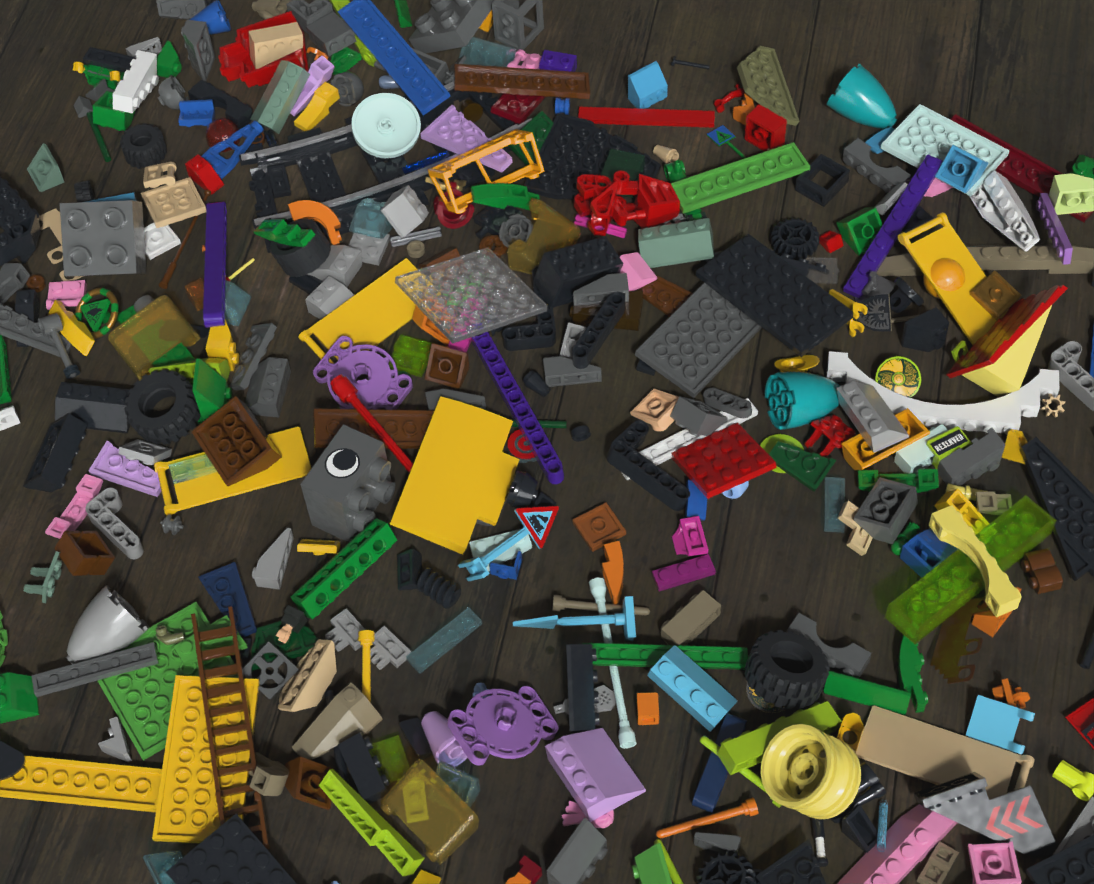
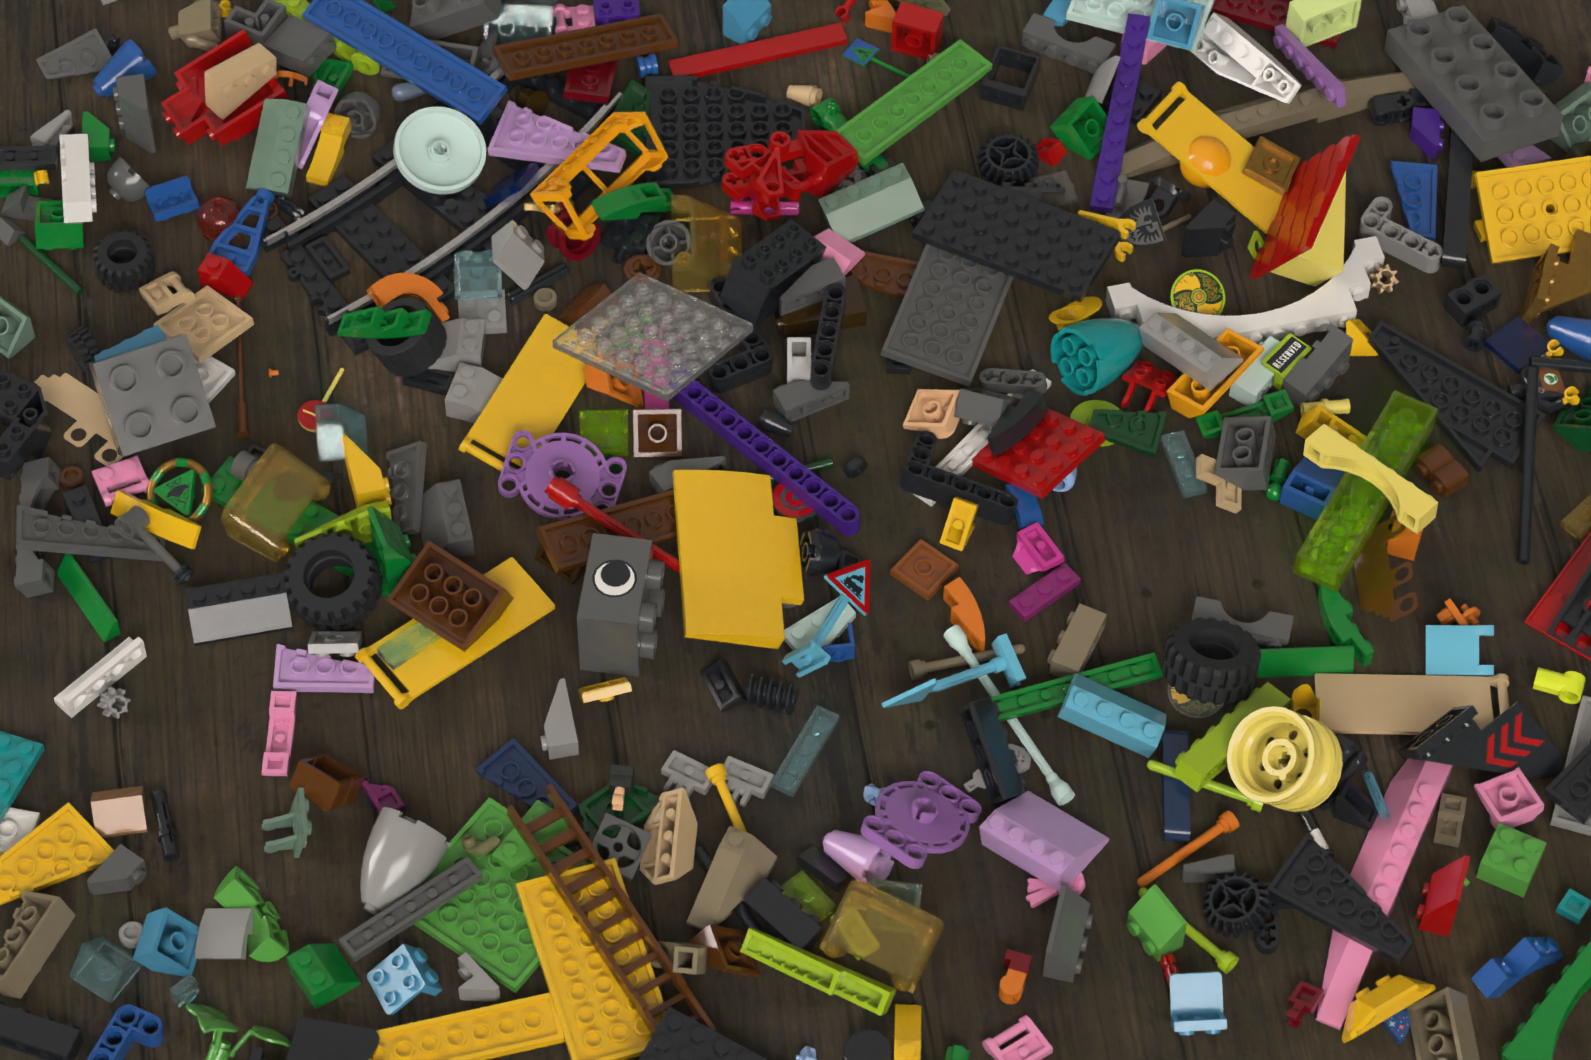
camera: 25 degrees left, 0 degrees up
black slope [23,413,87,493] -> none
light grey beam [85,488,144,559] -> none
dark grey wheel [160,514,184,535] -> none
clear orange brick [185,278,204,311] -> none
black arch [188,80,253,130] -> none
dark purple beam [203,201,227,328] -> none
green brick [291,518,397,619] -> none
clear green panel [599,149,645,198] -> none
orange panel [637,692,659,725] -> none
dark tan slope [975,492,1013,515] -> none
none -> magenta tile [361,780,406,814]
none -> dark azure bracket [367,944,442,1015]
none -> yellow slope [940,496,979,551]
none -> black slope [987,391,1048,456]

